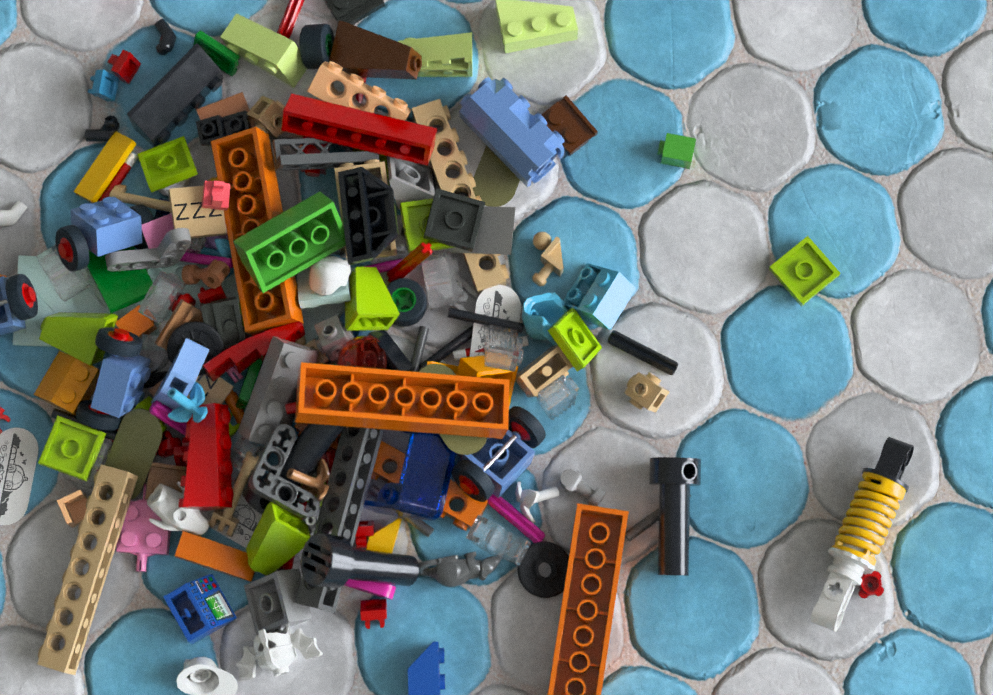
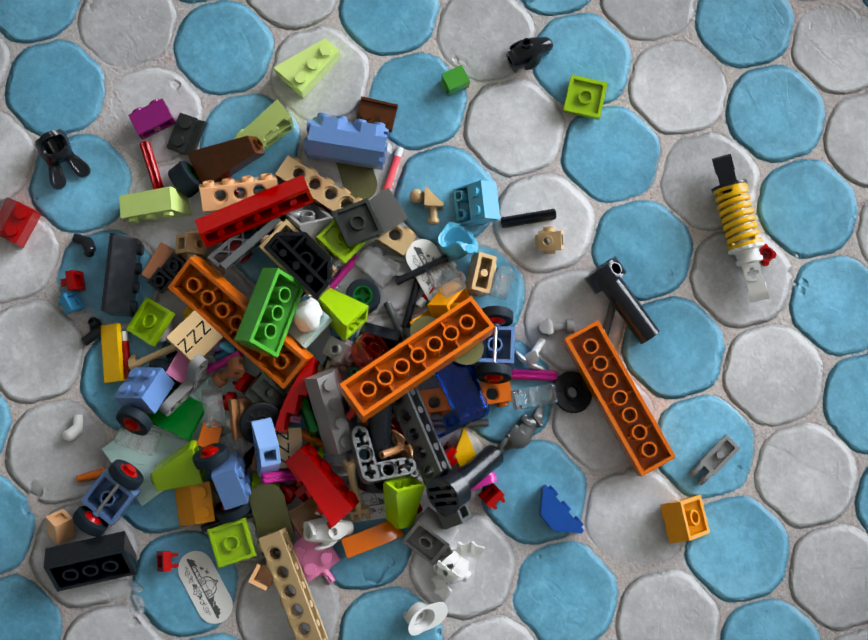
camera: 45 degrees left, 5 degrees up
blue slope [163,574,238,645] -> none
medium azure plant [168,382,208,423] -> none
green tile [193,30,241,76] -> none
coral tile [202,180,230,211] -> none
red axle [387,242,433,283] -> none
lime tile [547,307,602,372] -> none
none -> coral bar [382,146,403,191]
none -> black animal [506,37,553,73]

